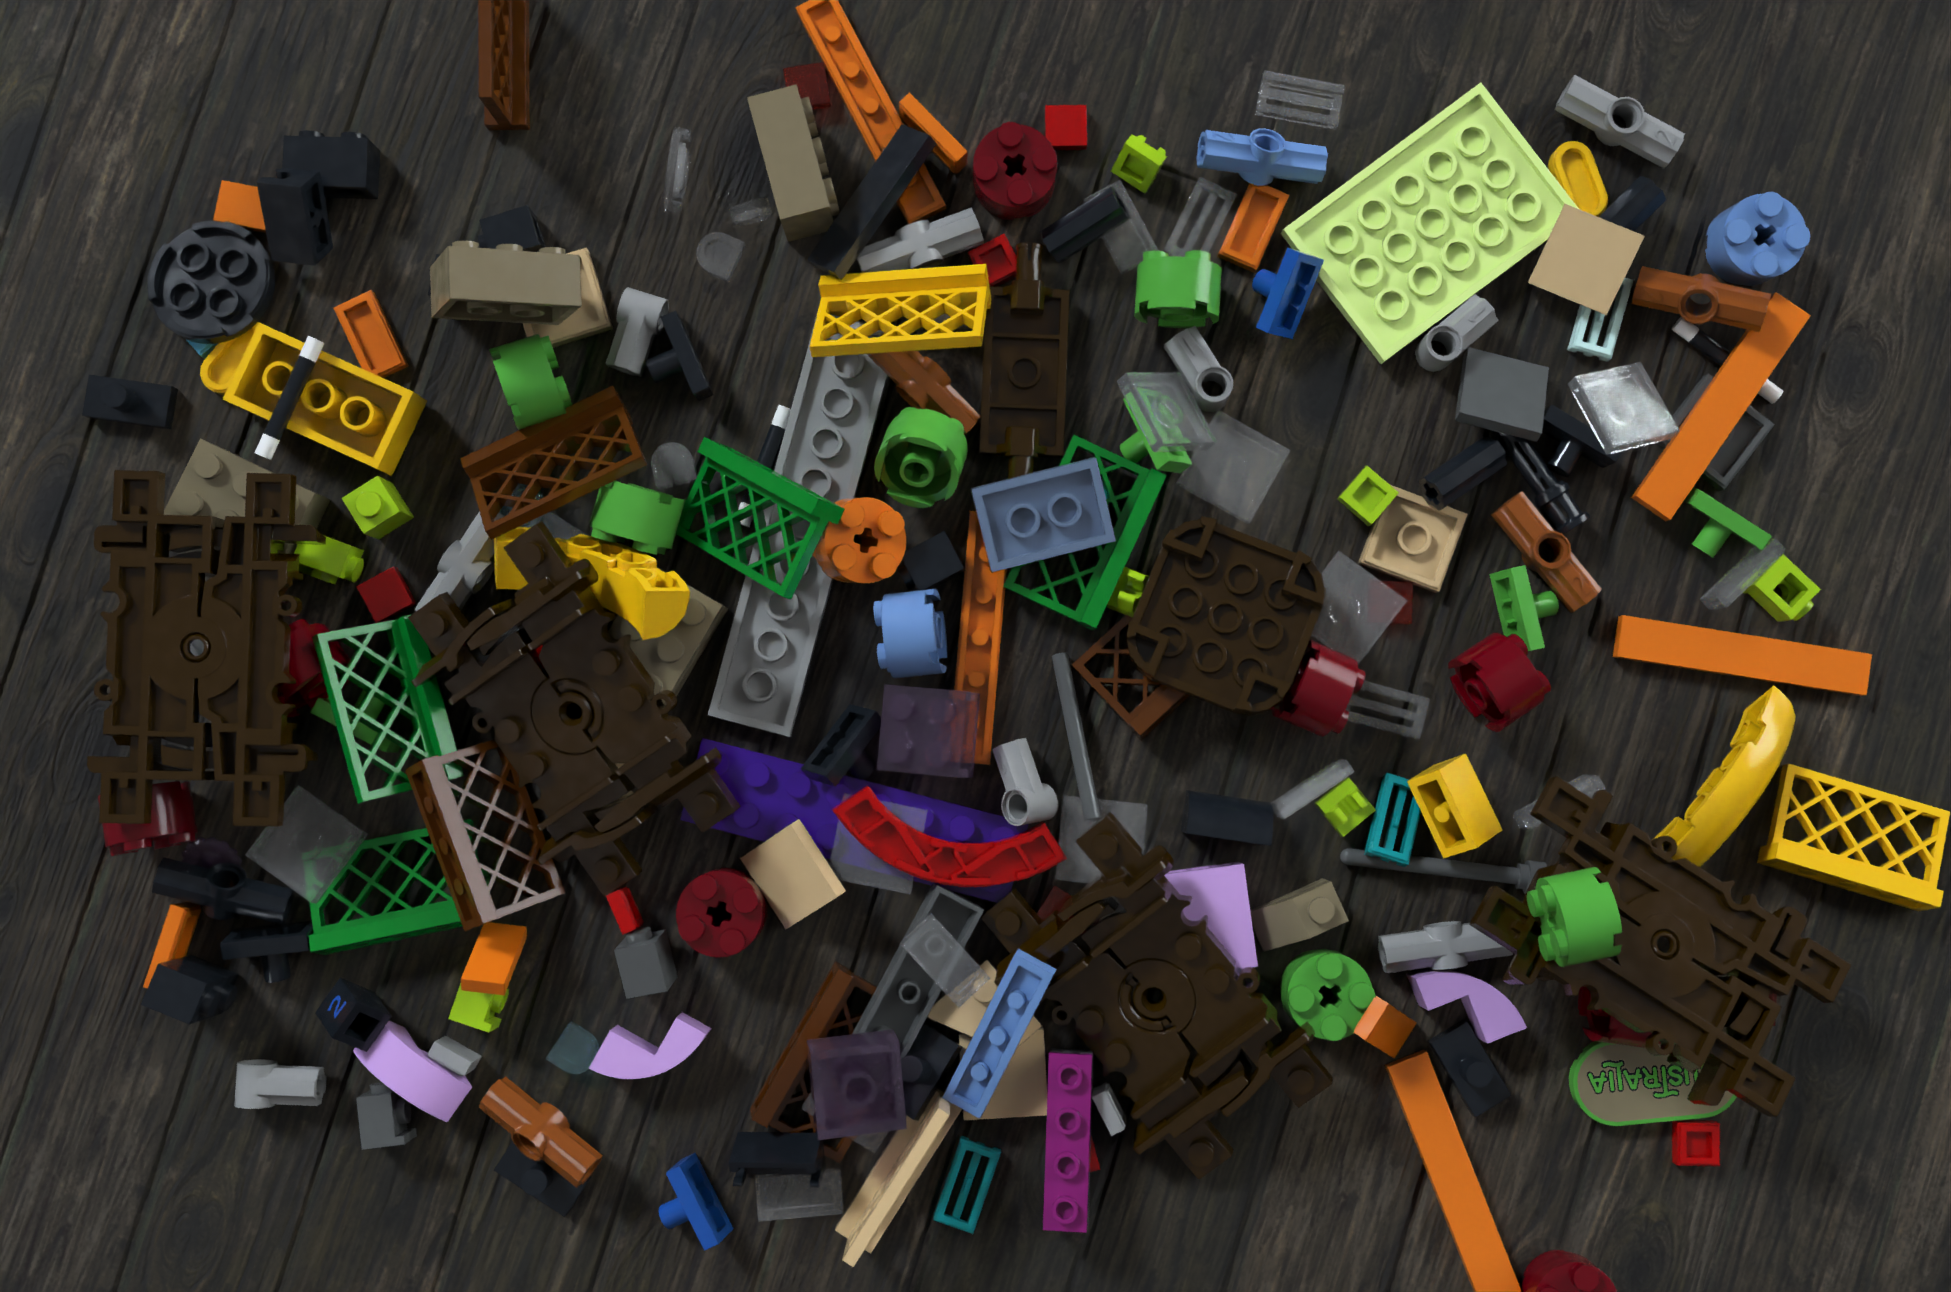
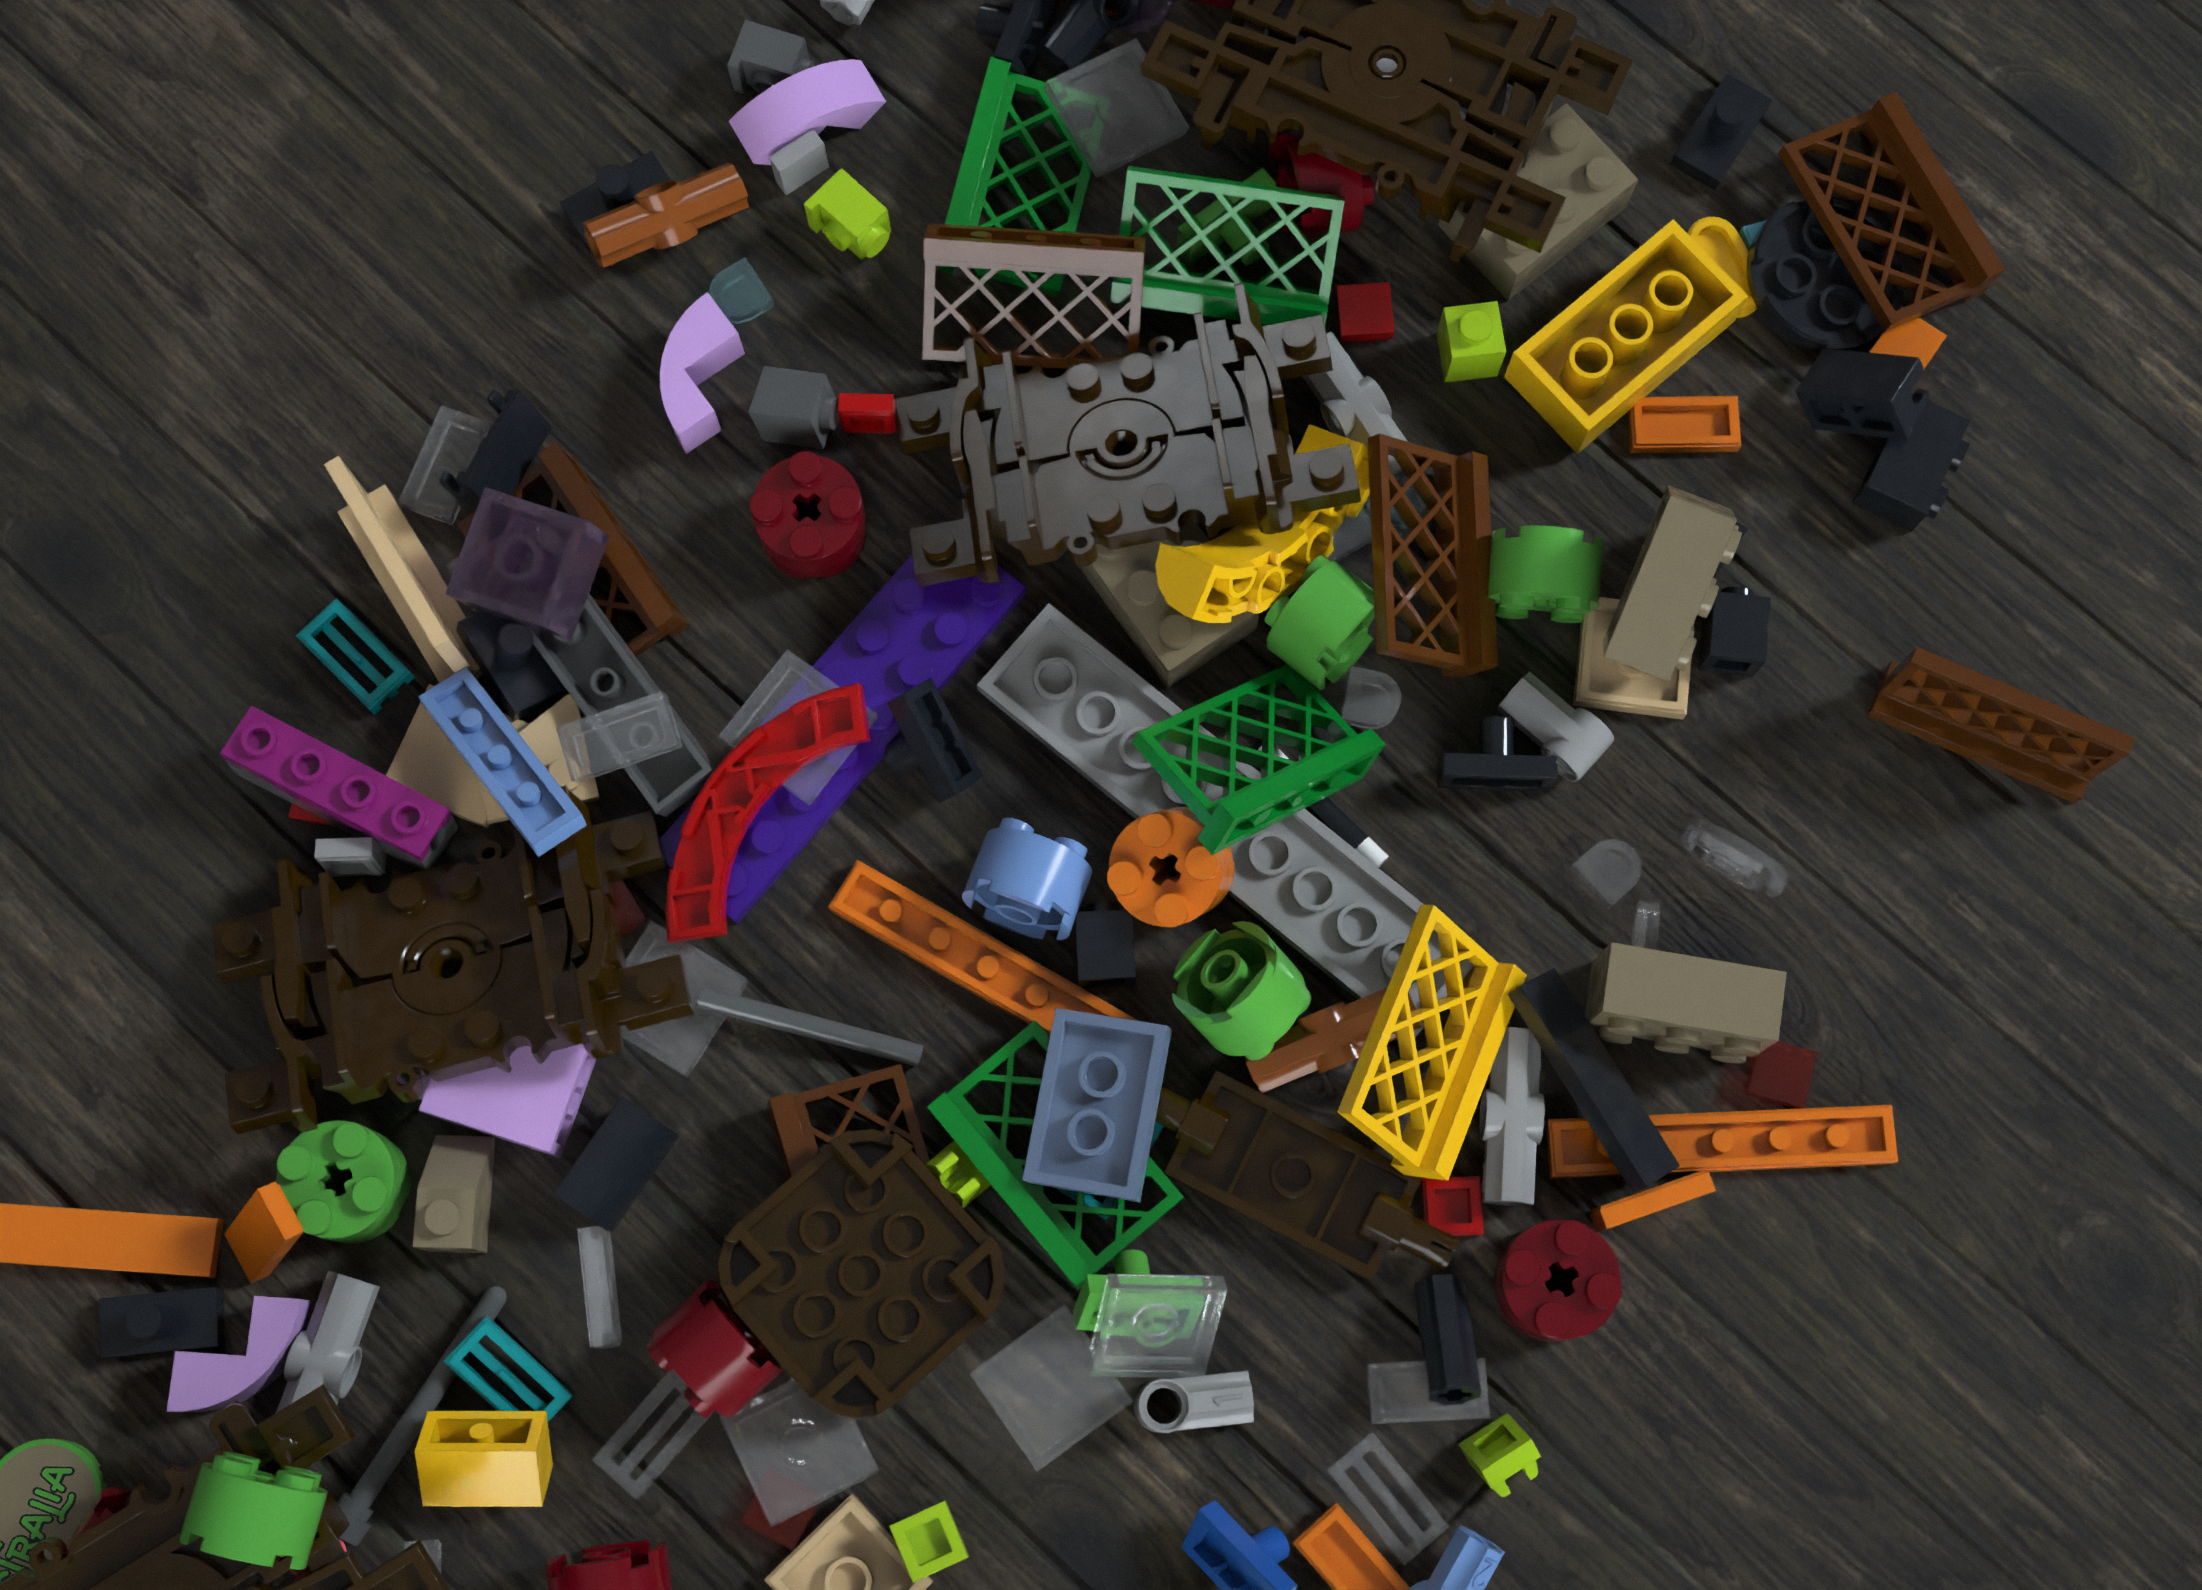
camera: 120 degrees right, 10 degrees down
black bar [254,336,325,460] -> none
lime brick [294,535,364,585] -> none
black brick [315,977,392,1052] -> none
orange tile [461,922,527,996] -> none
blue tile [659,1153,733,1251] -> none
tan tile [740,819,846,929] -> none
clear purple brick [877,684,980,778] -> none
light grey piece [992,738,1058,826] -> none
red tile [1045,105,1087,150] -> none
bright green brick [1134,250,1222,328] -> none
lime tile [1314,777,1376,837] -> none
none -> reddish brown fence [1778,92,2006,332]

